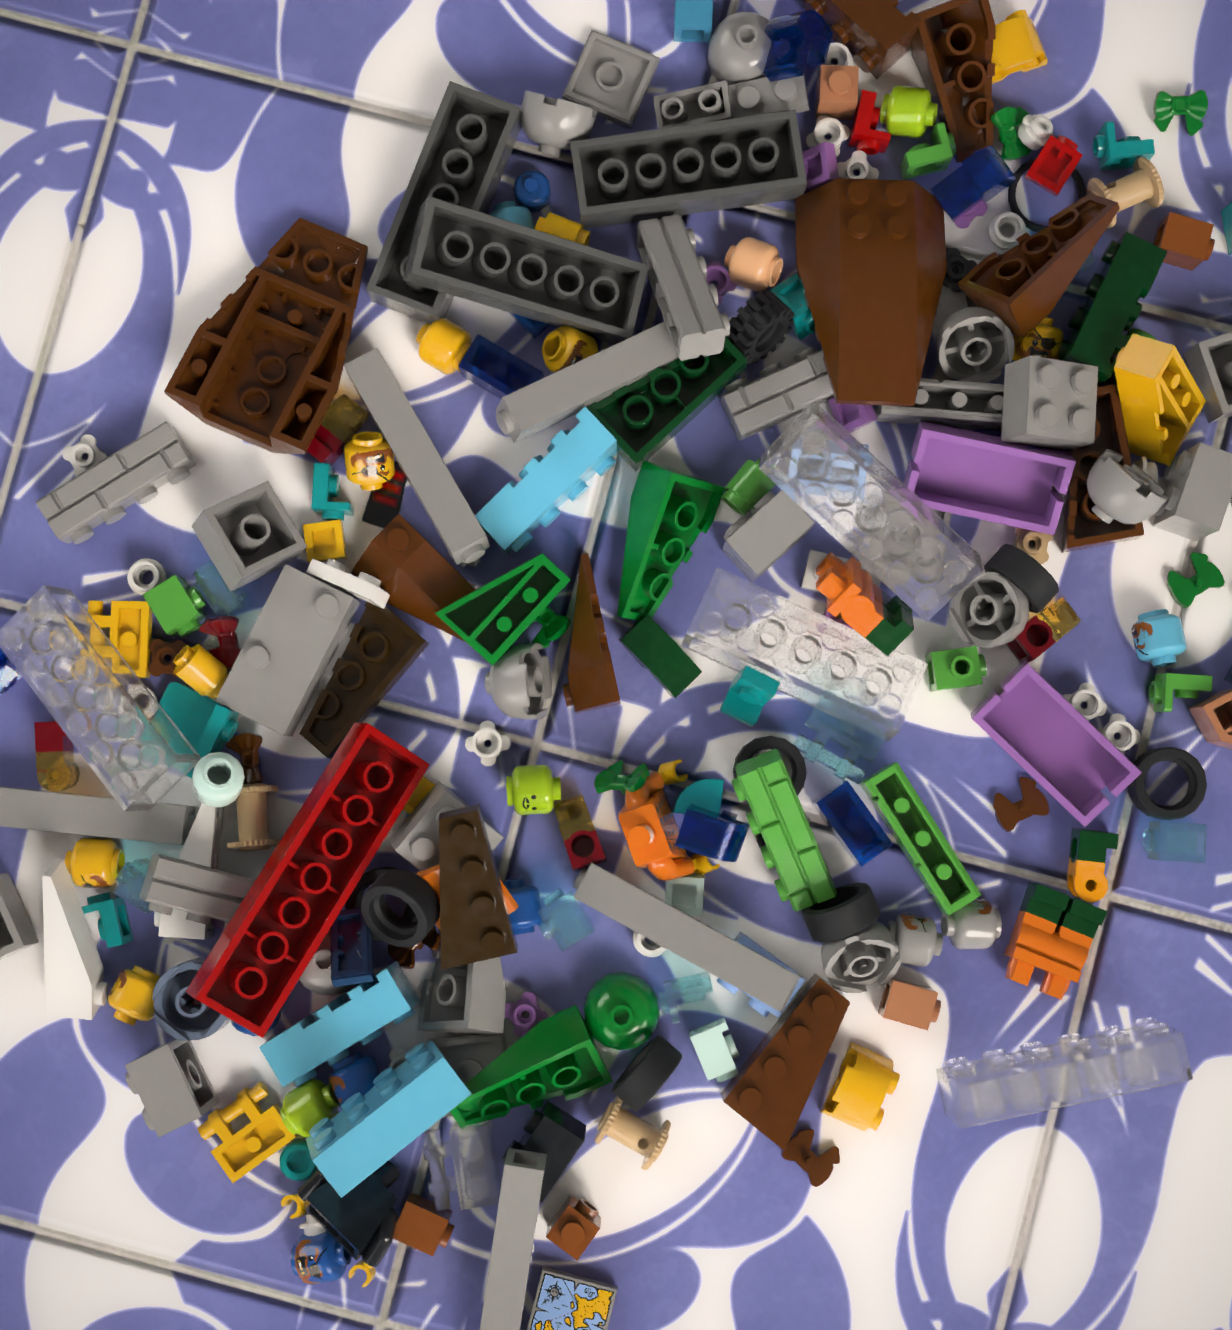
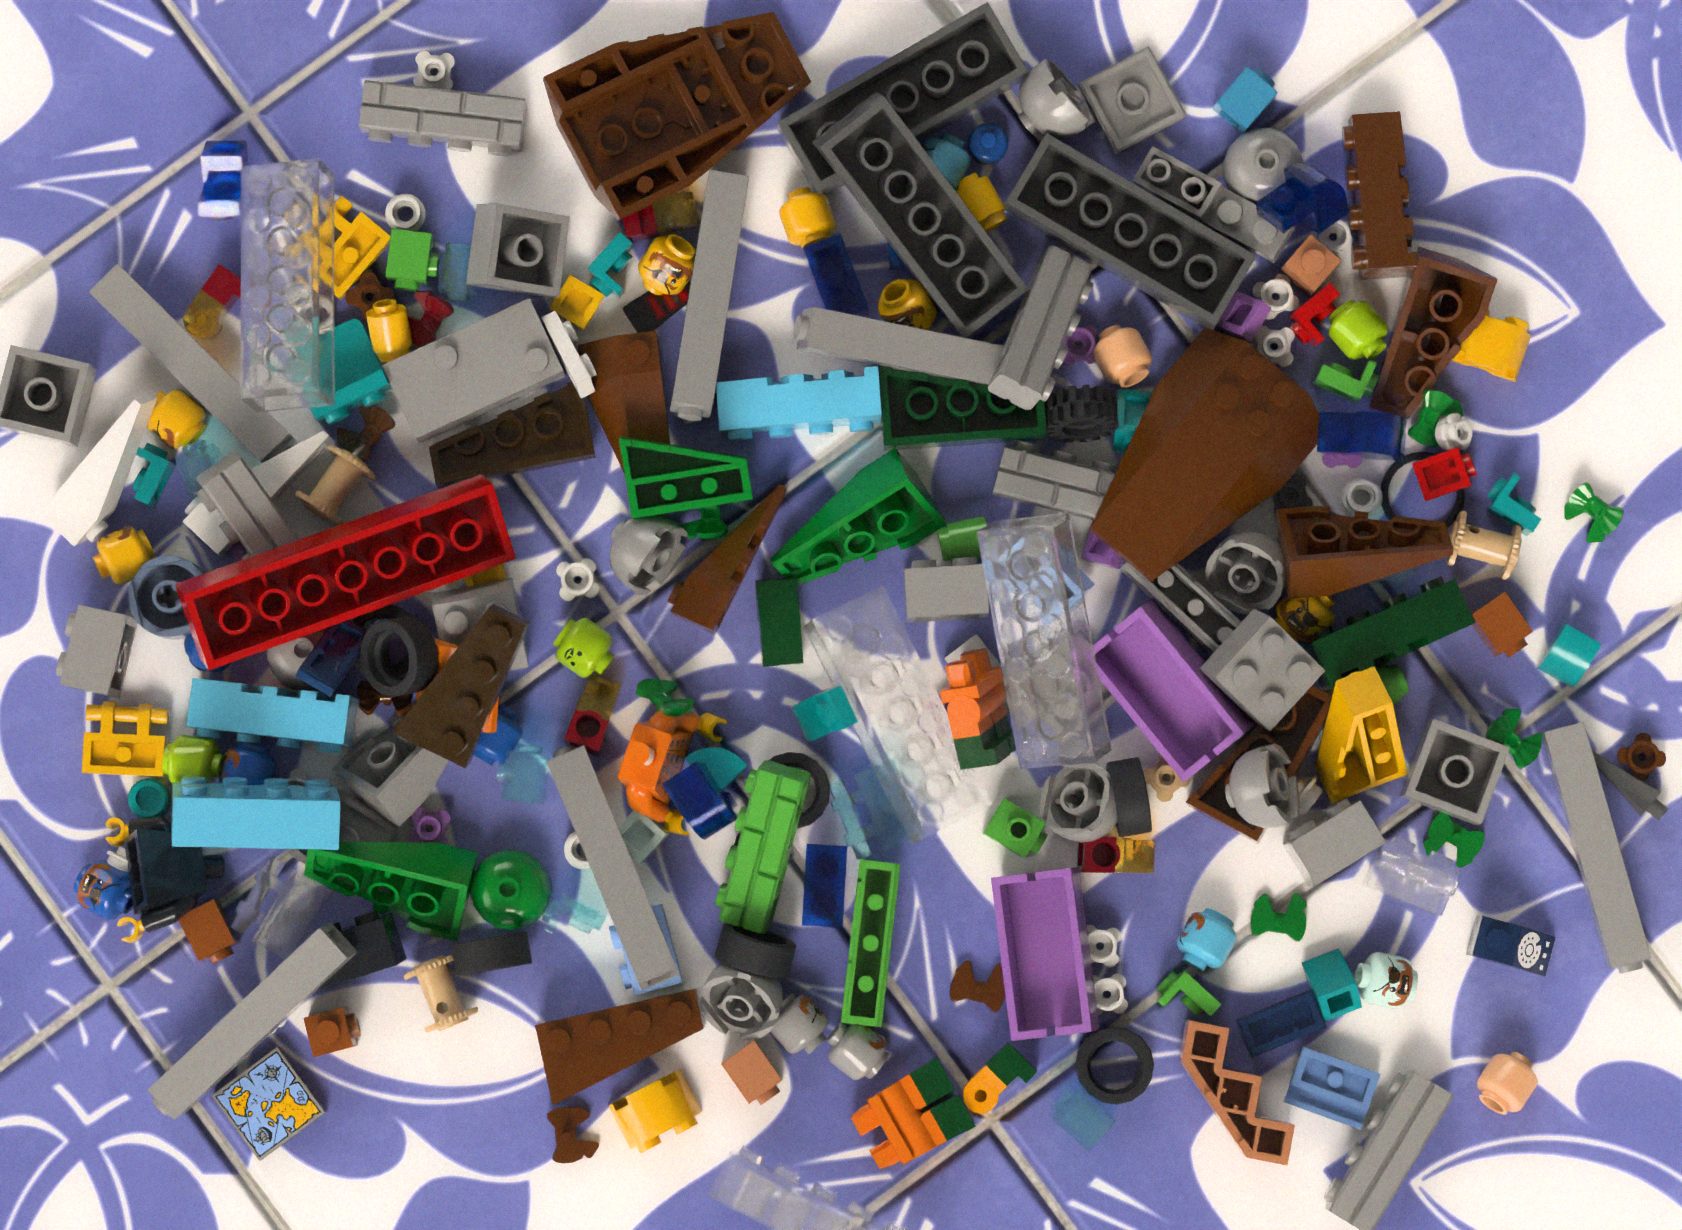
camera: 35 degrees right, 0 degrees up
light aqua head [191,752,245,807] -> none
light aqua brick [689,1017,740,1082] -> none

